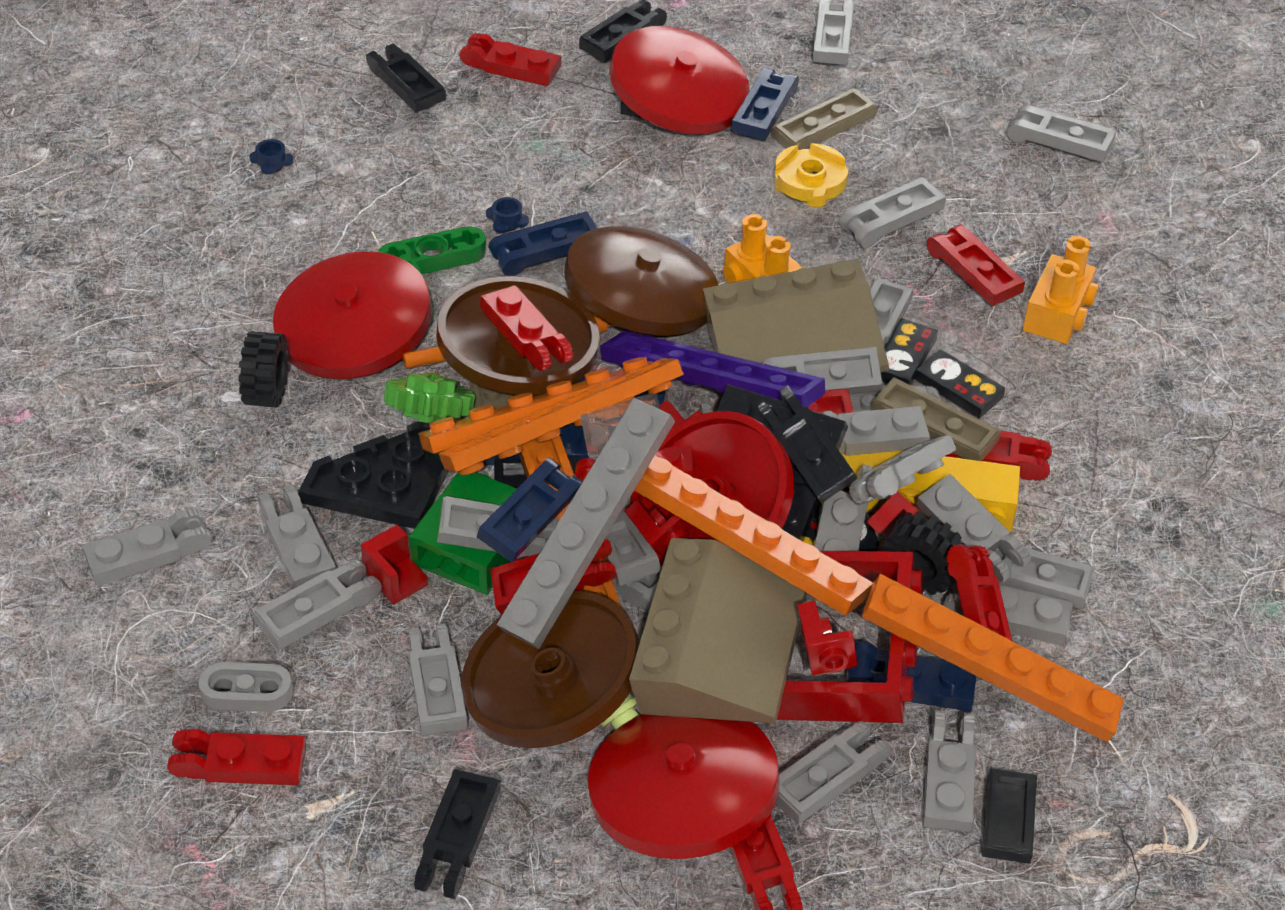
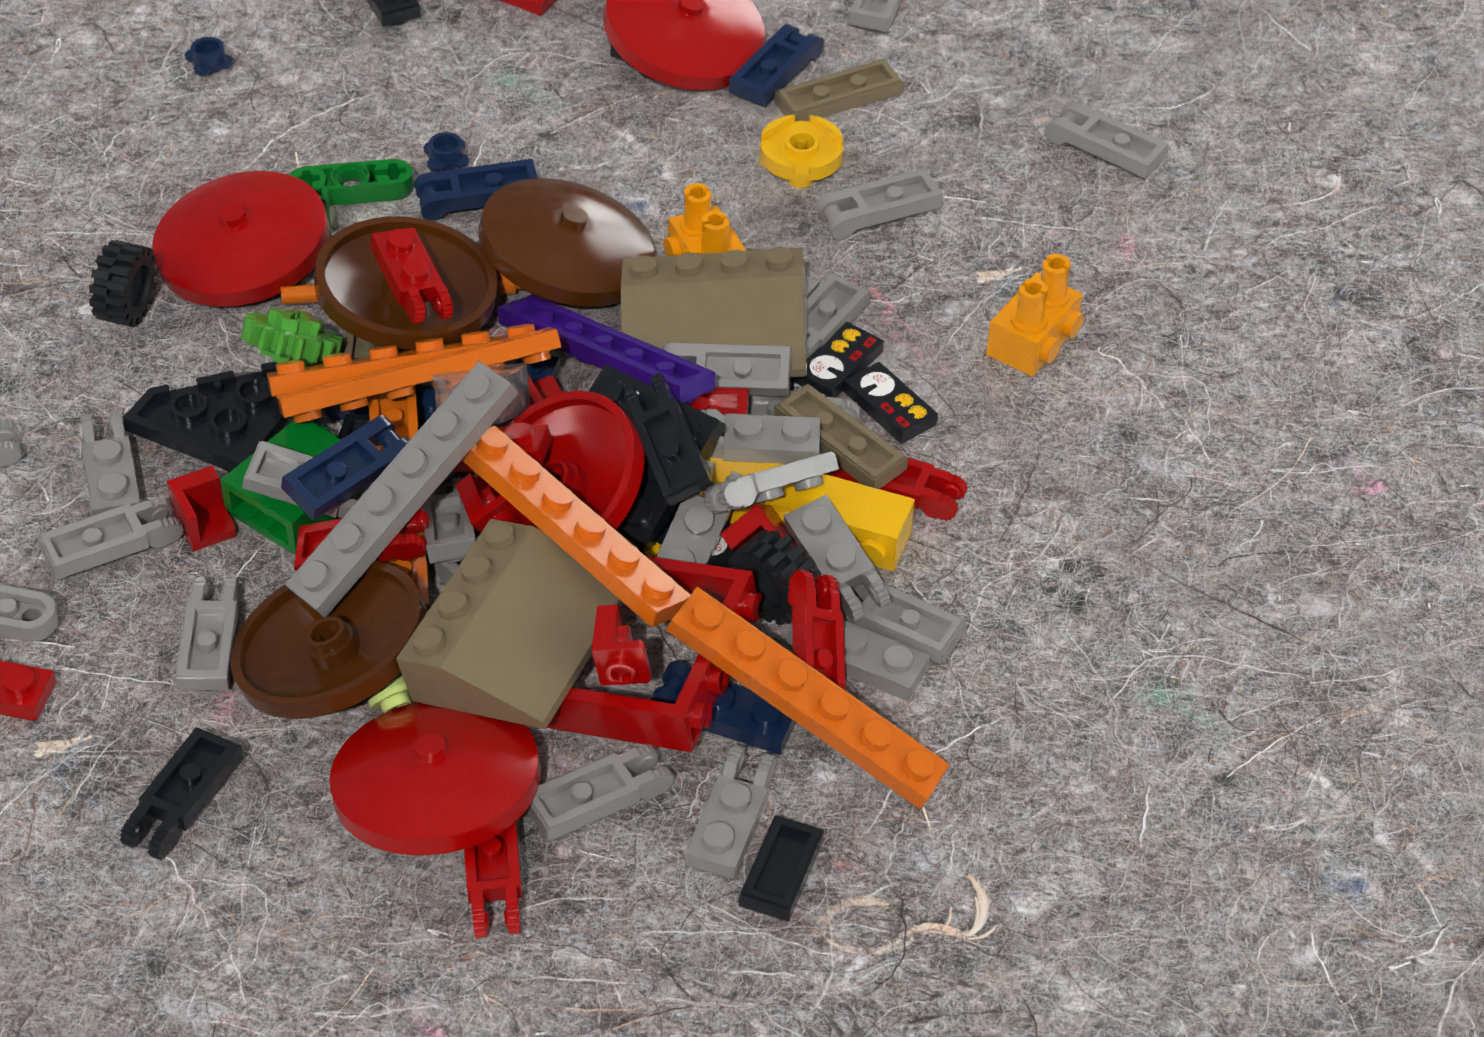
camera: 10 degrees right, 0 degrees up
red plate [927,224,1025,306] -> none

